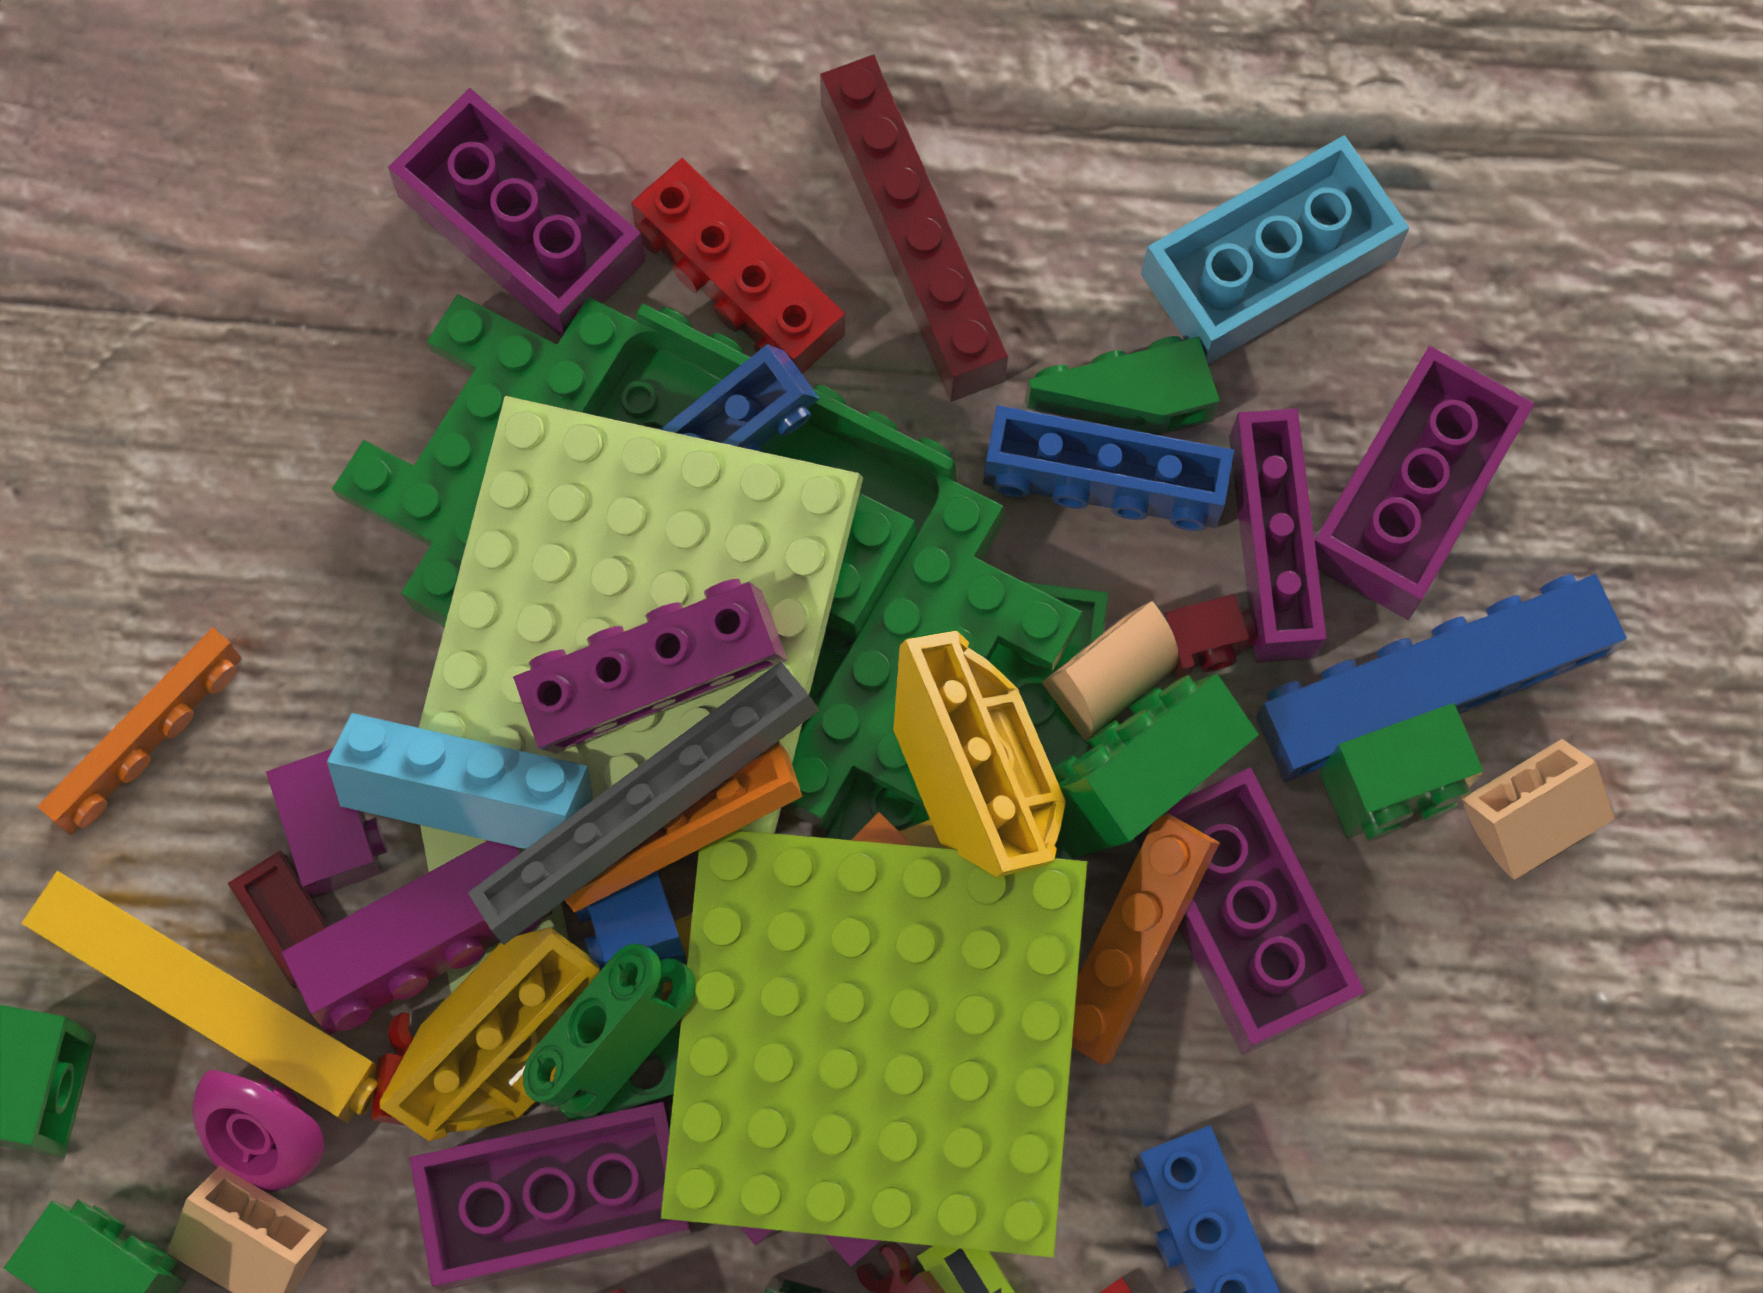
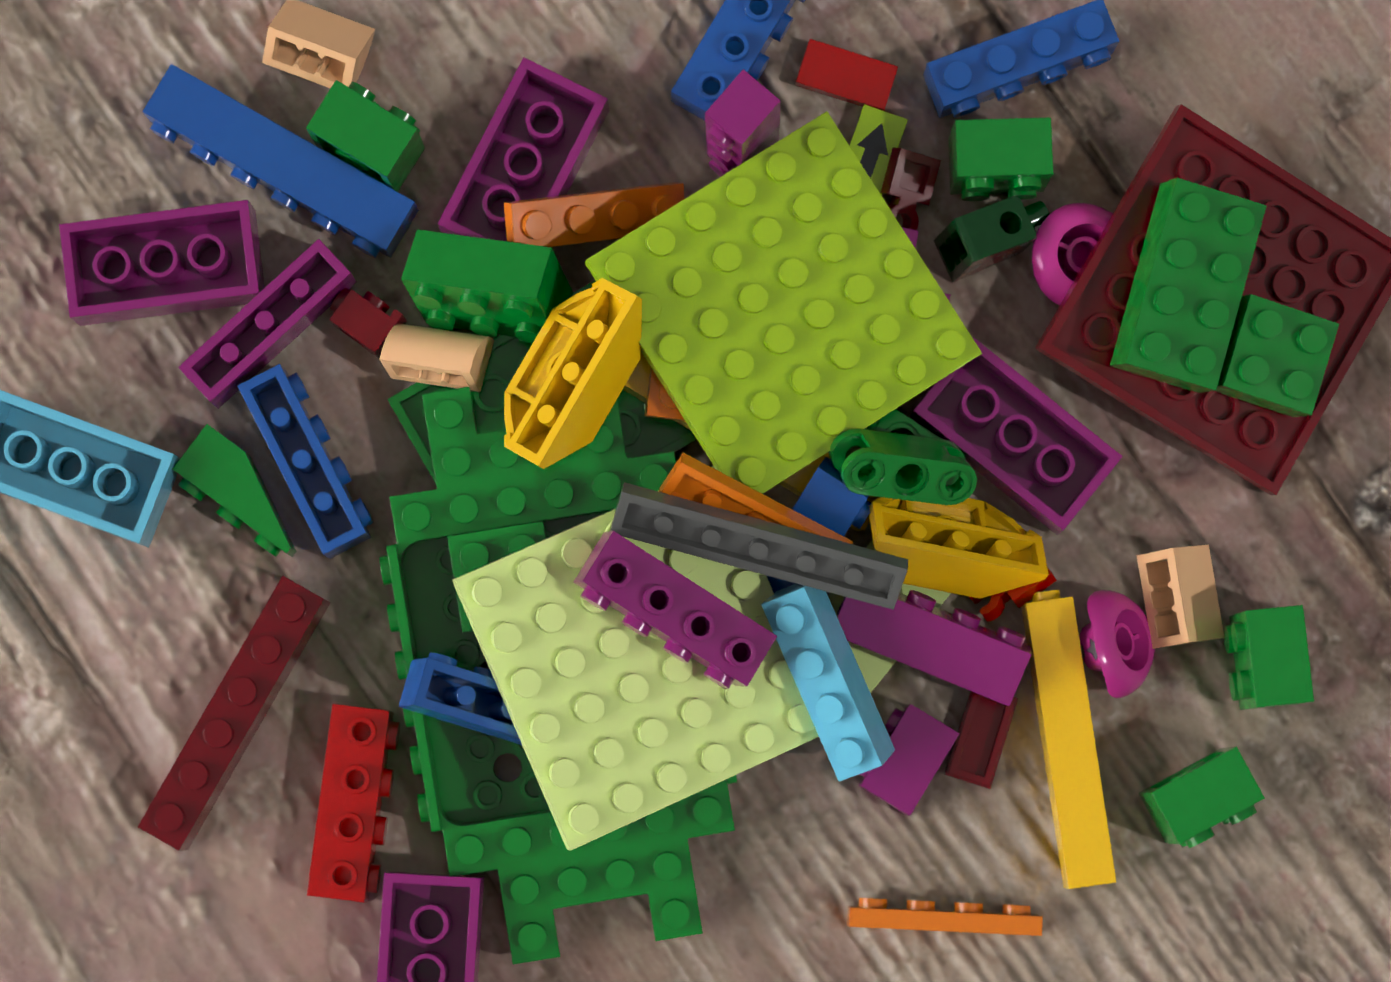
camera: 125 degrees left, 10 degrees up
none -> magenta brick [705,69,781,177]

